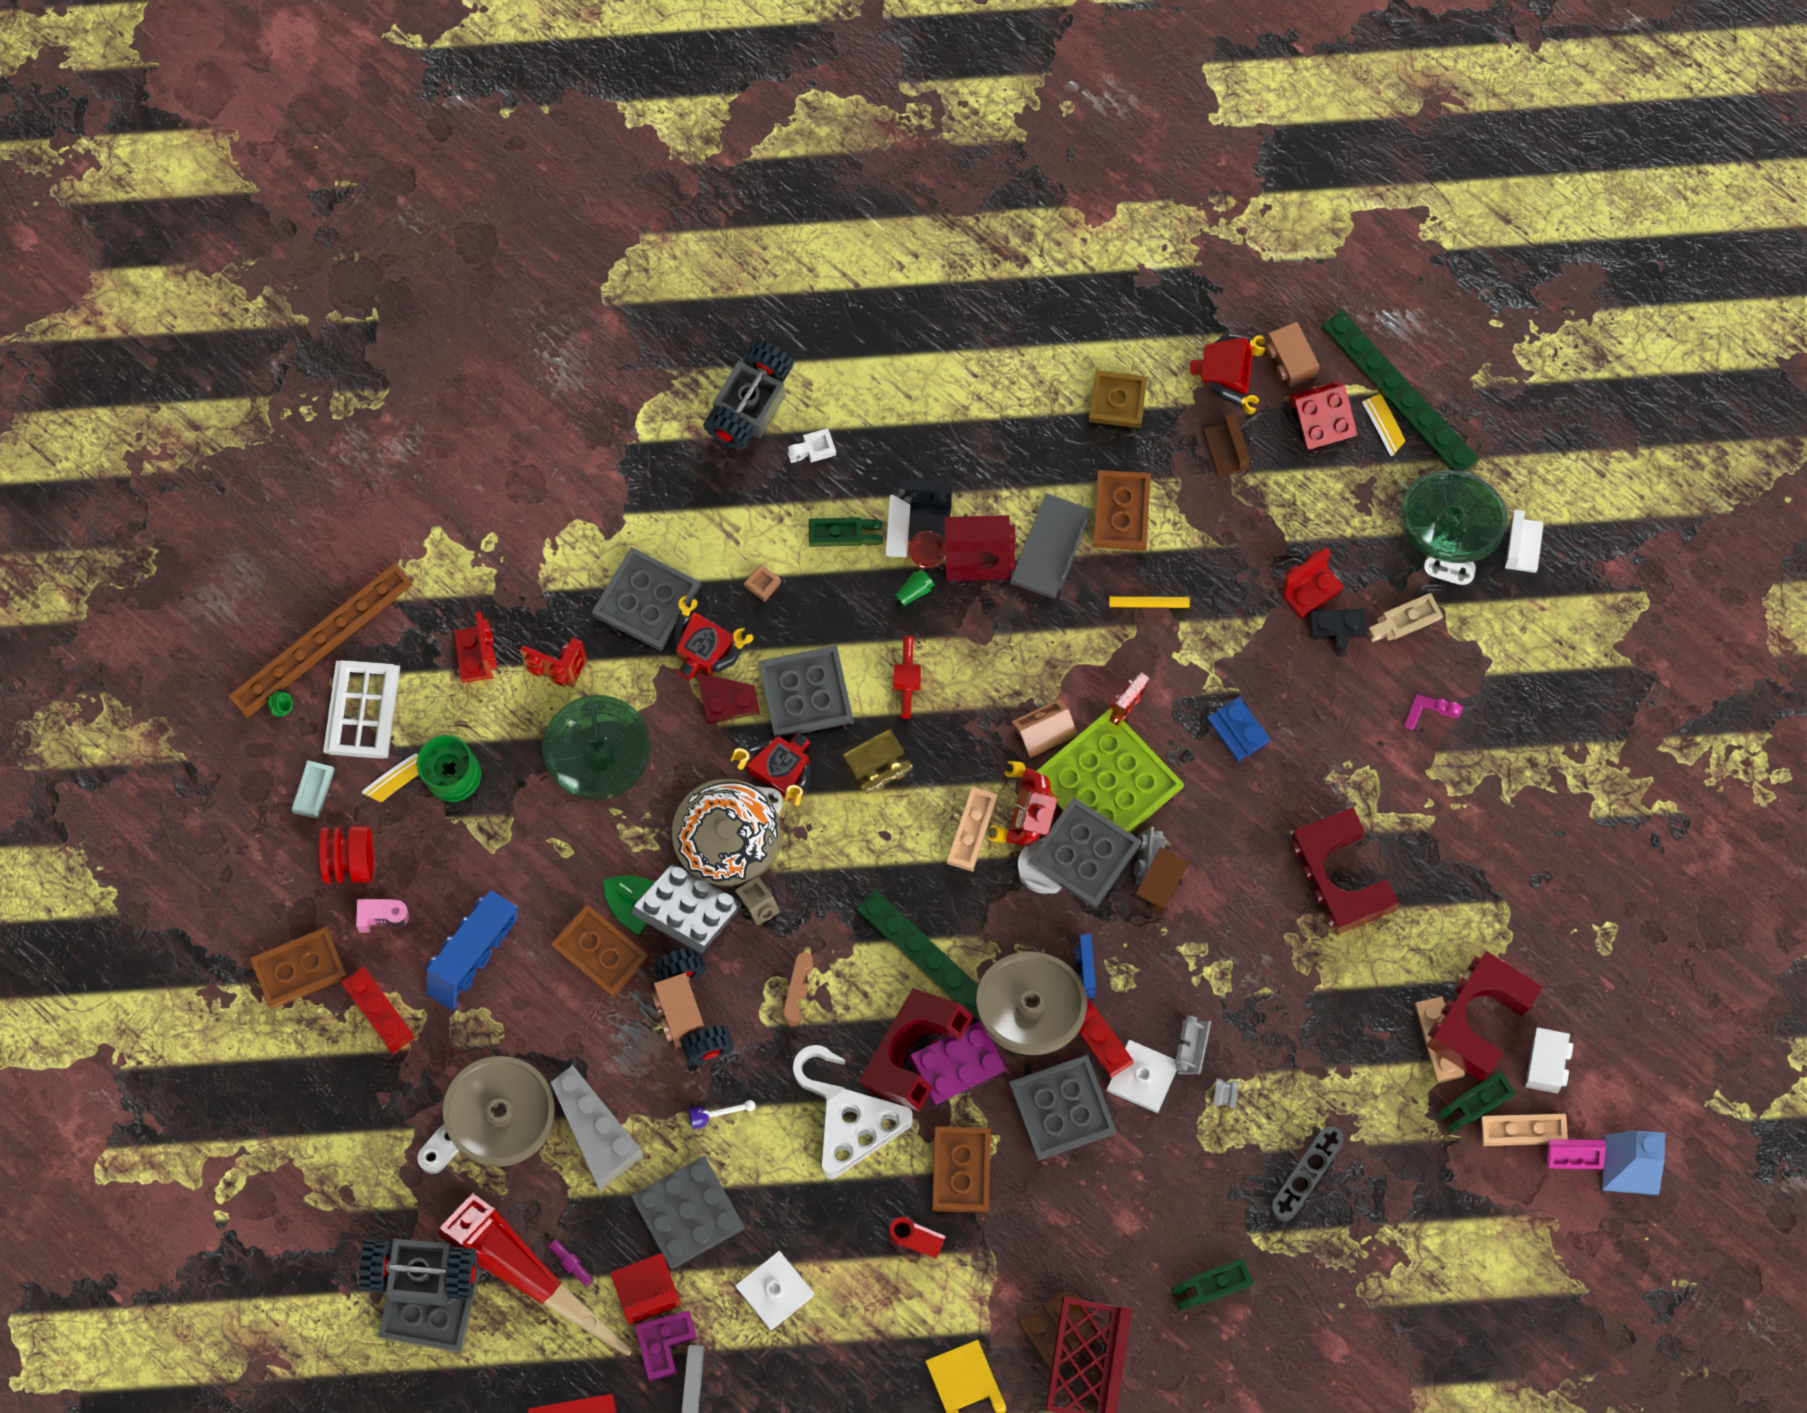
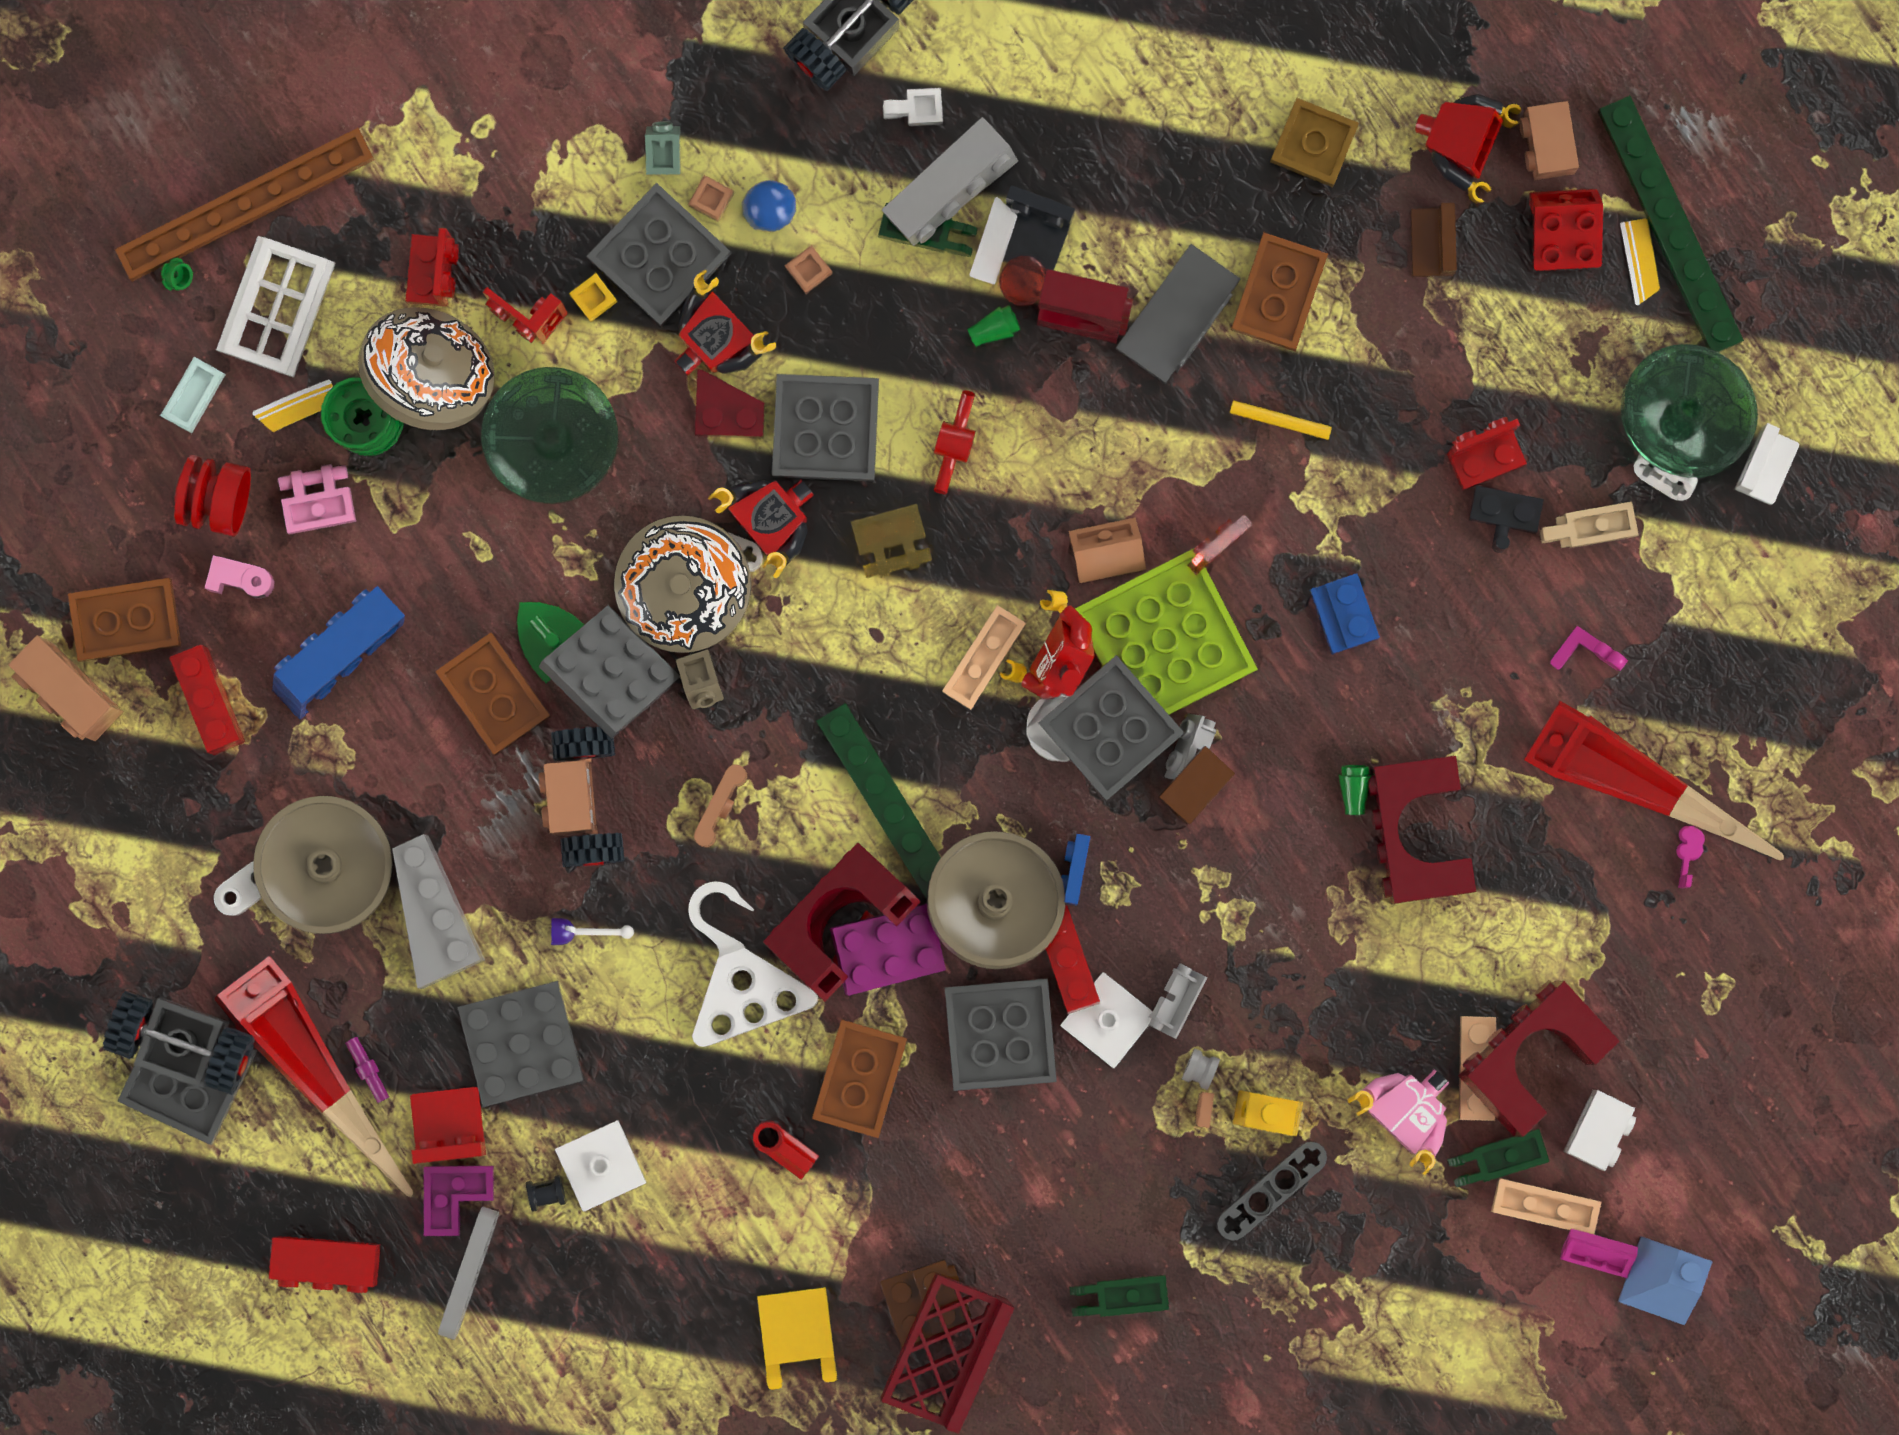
camera: 15 degrees right, 15 degrees up
none -> nougat brick [8,635,124,741]
none -> bright pink plate [278,464,356,534]
none -> dish [358,307,495,430]
none -> black bush [526,1175,566,1212]
none -> yellow plate [569,273,617,322]
none -> sand green bracket [645,121,681,175]
none -> nougat tile [688,175,734,222]
none -> blue hair [742,180,796,232]
none -> light grey wedge [882,117,1018,246]
none -> nougat tile [1194,1092,1214,1128]
none -> yellow torso [1232,1090,1303,1136]
none -> green cone [1338,765,1372,815]
none -> bright pink torso [1347,1069,1449,1175]
none -> red plate [1524,700,1784,860]
none -> dark pink piece [1676,826,1705,889]

